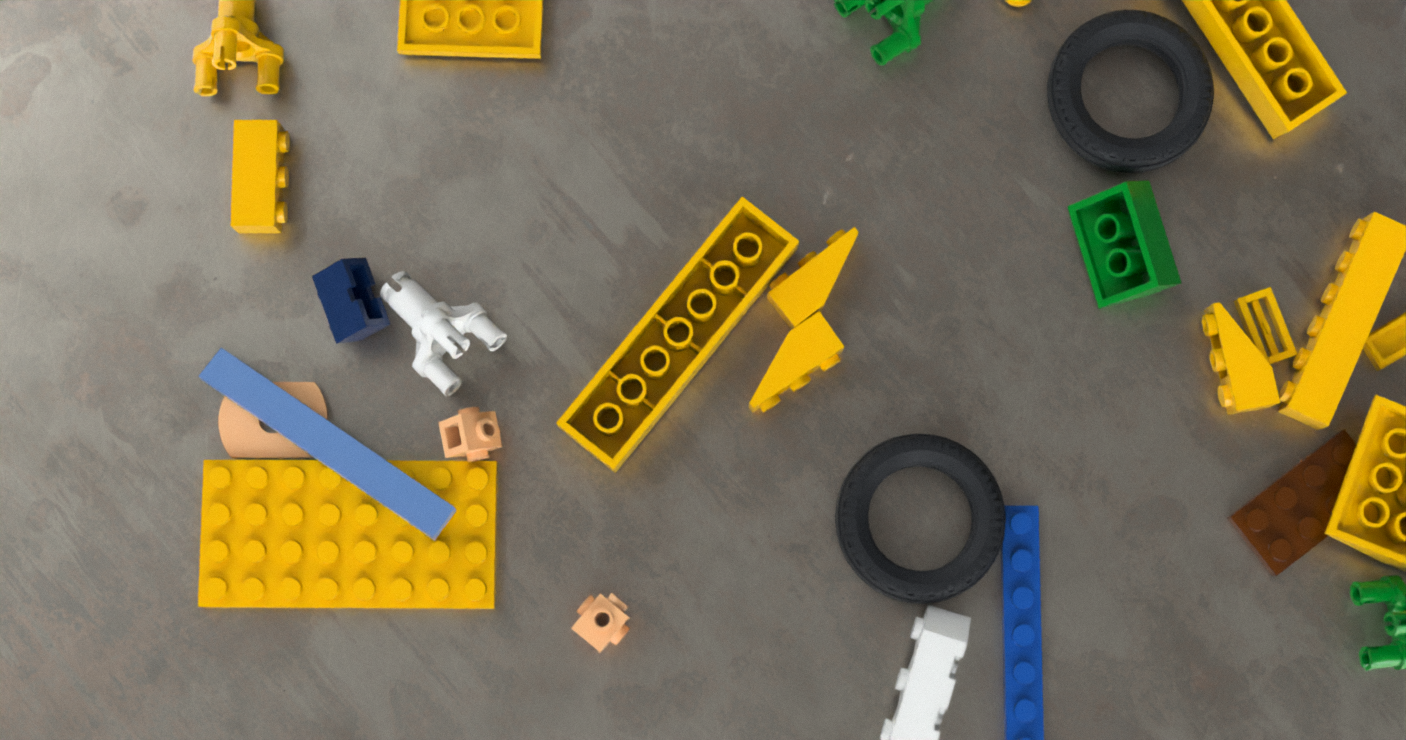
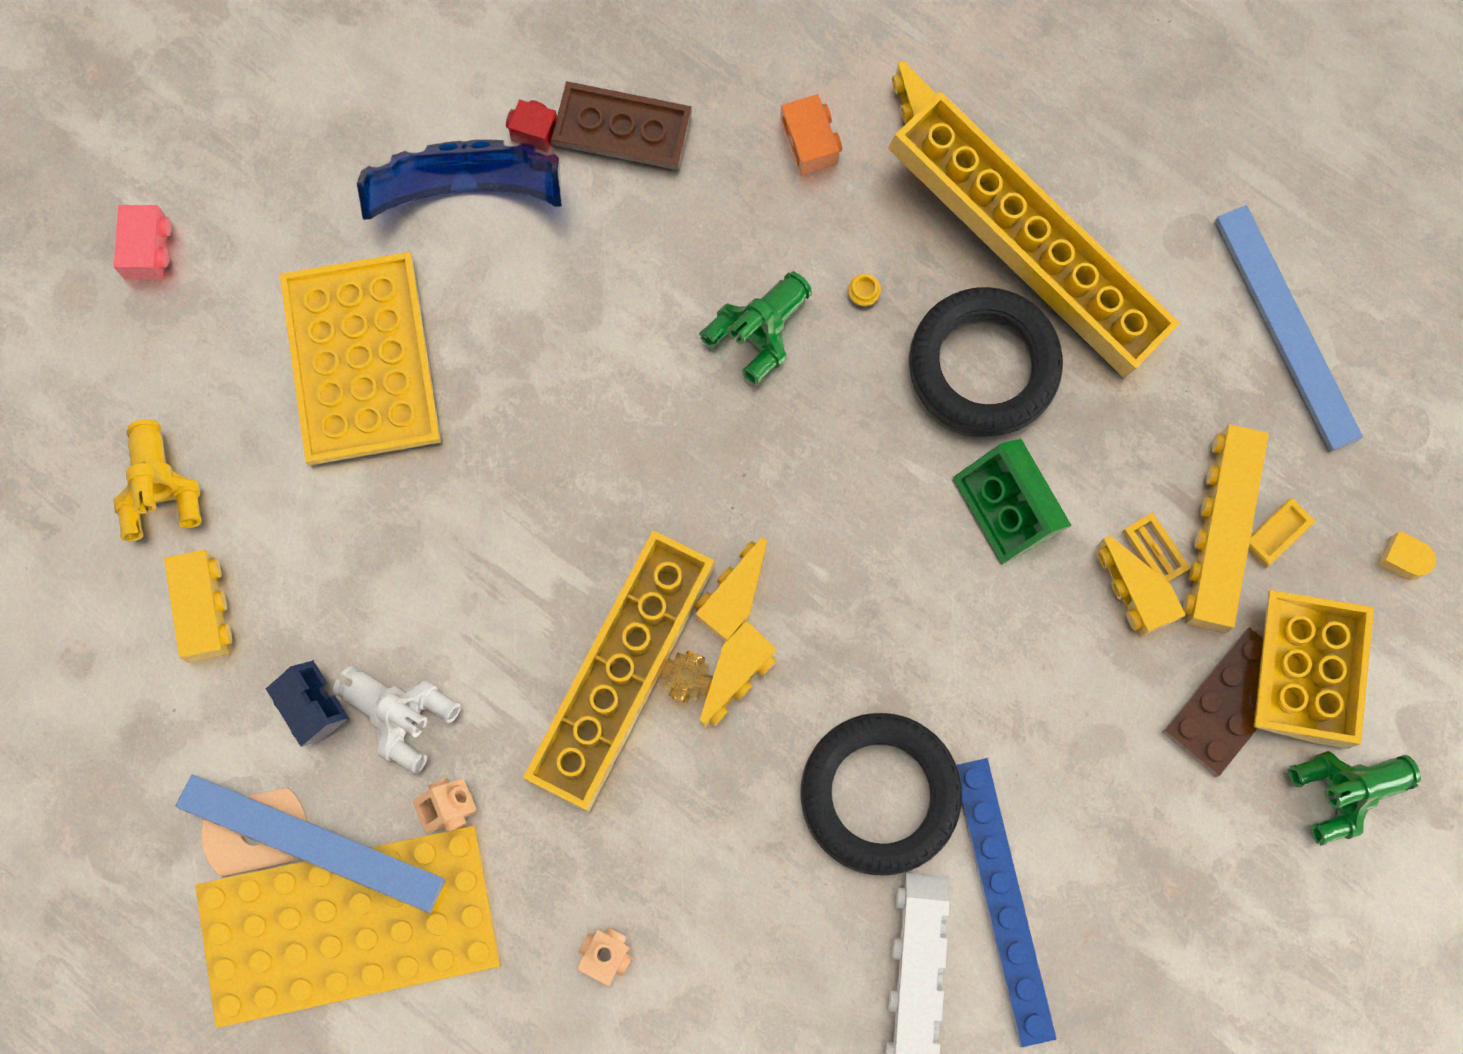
camera: 15 degrees left, 5 degrees down
none -> clear yellow brick [661,651,713,704]

